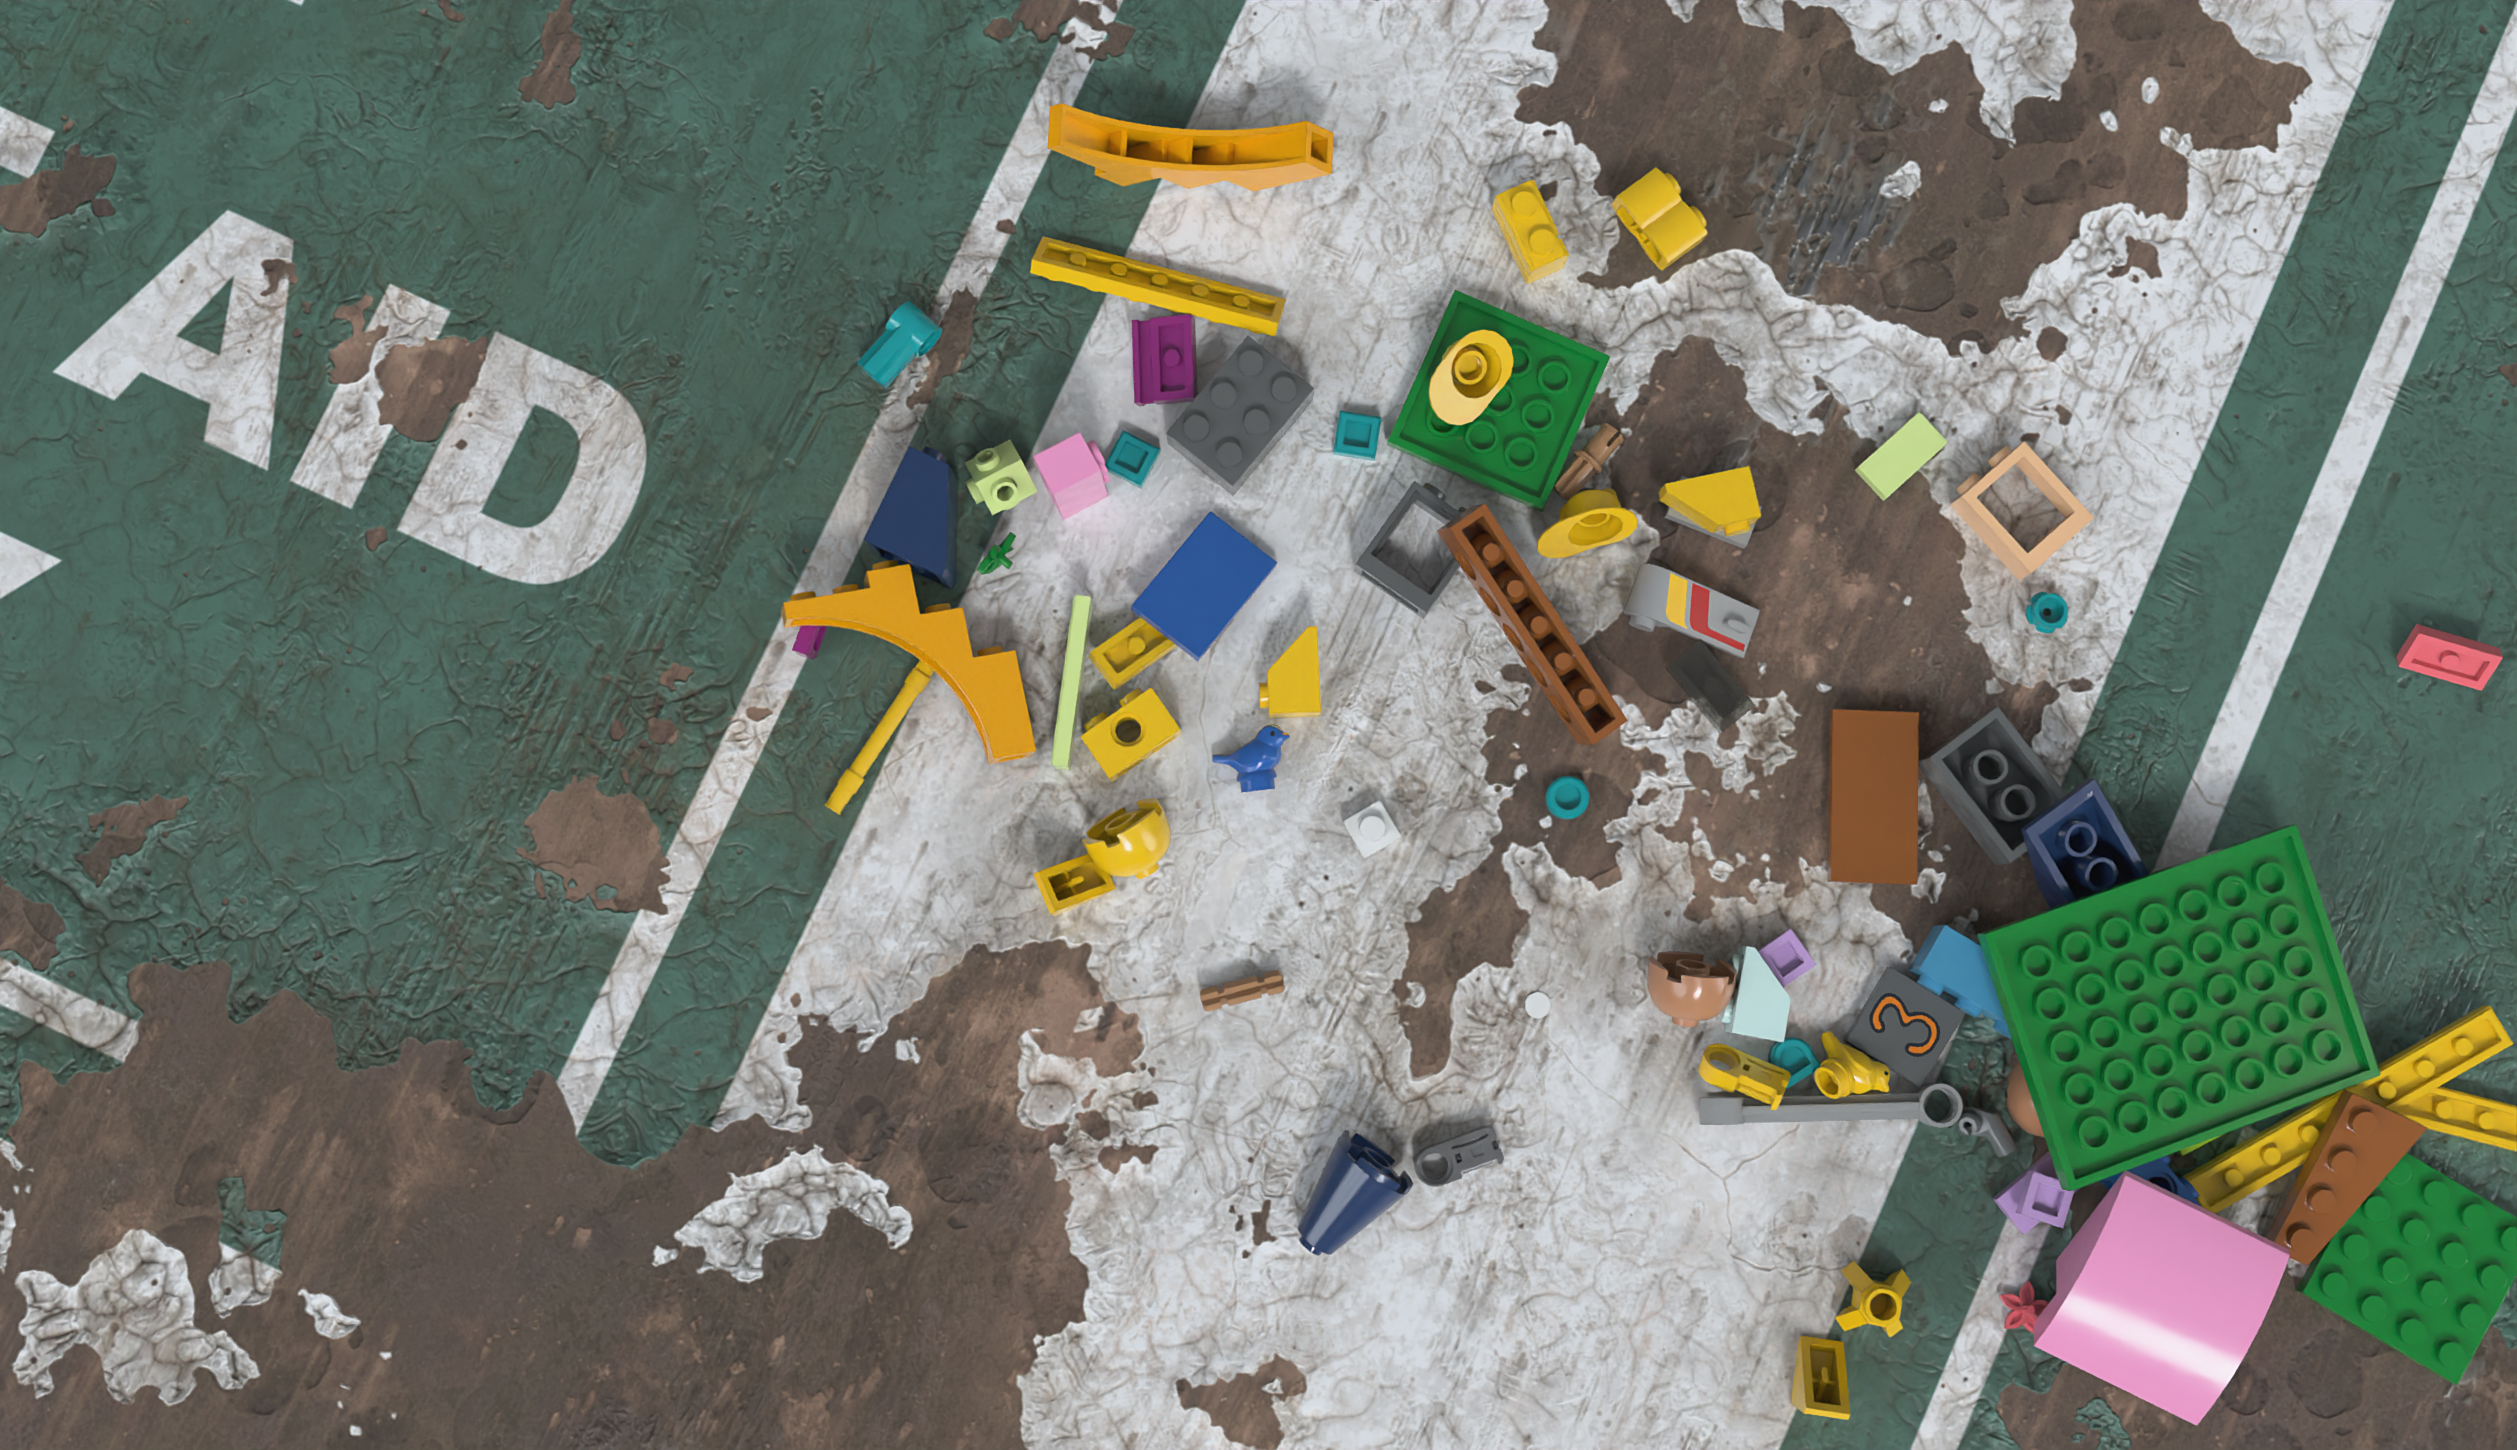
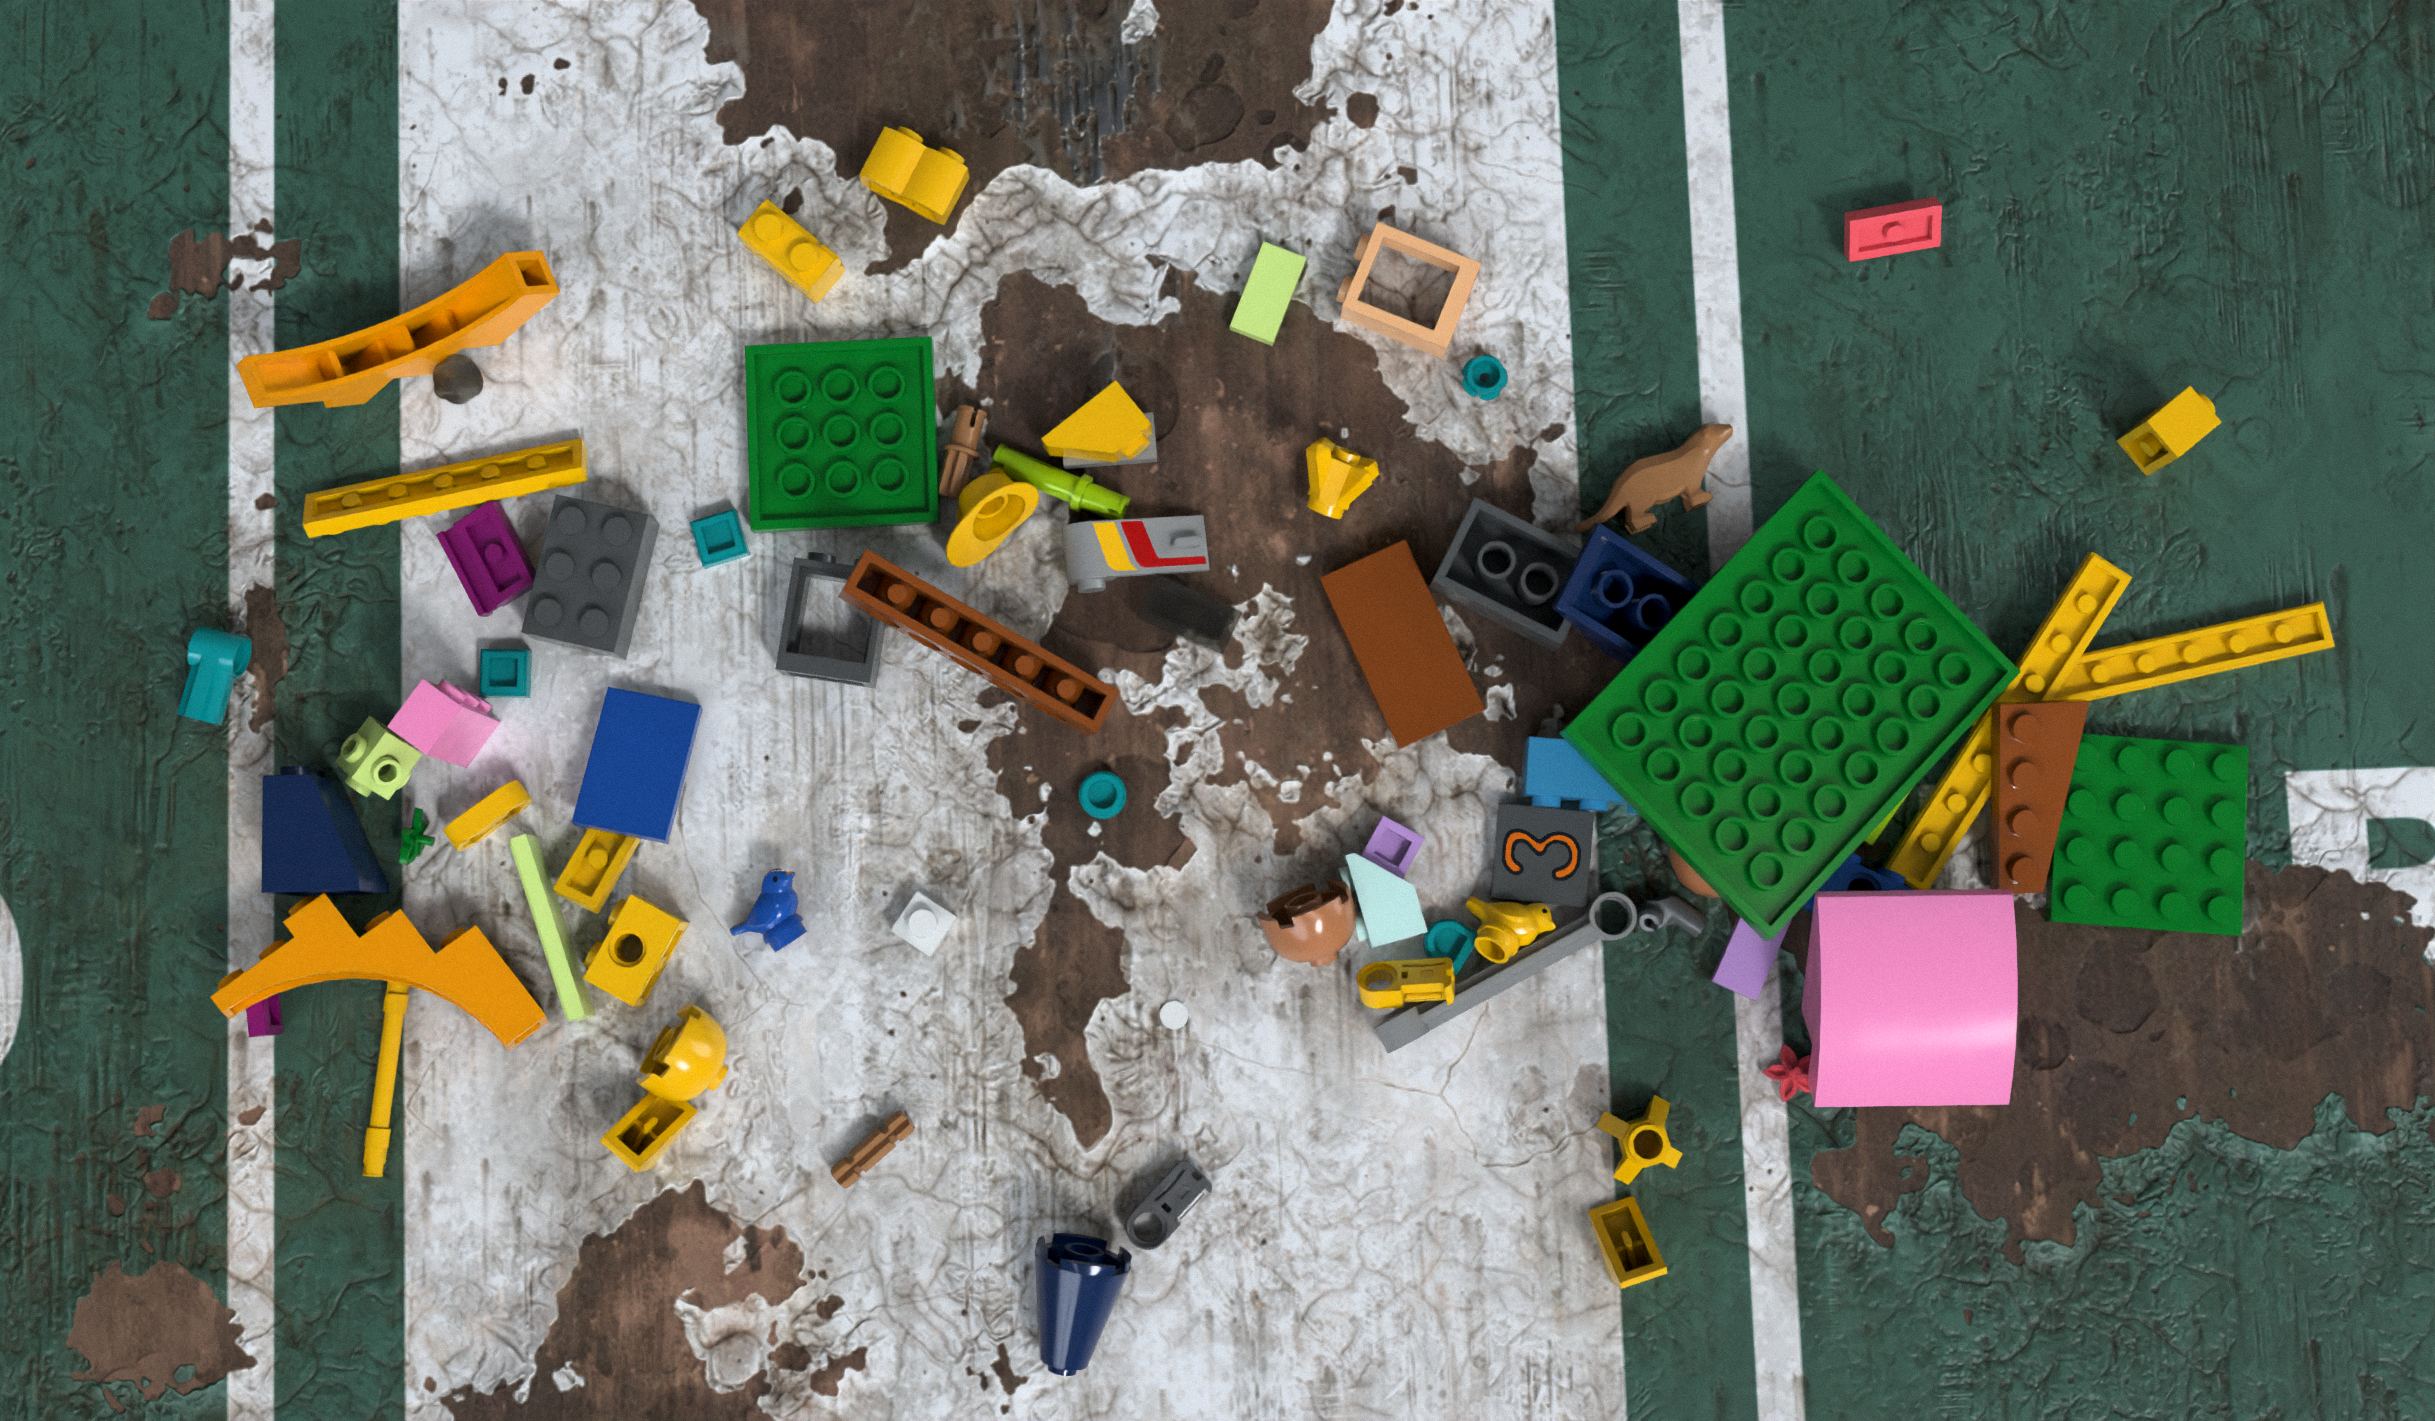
camera: 25 degrees left, 0 degrees up
yellow slope [1259,626,1321,719] -> none
yellow piece [1428,329,1514,425] -> none
lavender plate [2016,1170,2075,1228] -> none
none -> clear smoke tile [433,354,483,405]
none -> yellow beam [443,780,533,852]
none -> lime pin [990,443,1130,520]
none -> yellow rock [1306,437,1379,519]
none -> medium nougat animal [1574,422,1733,536]

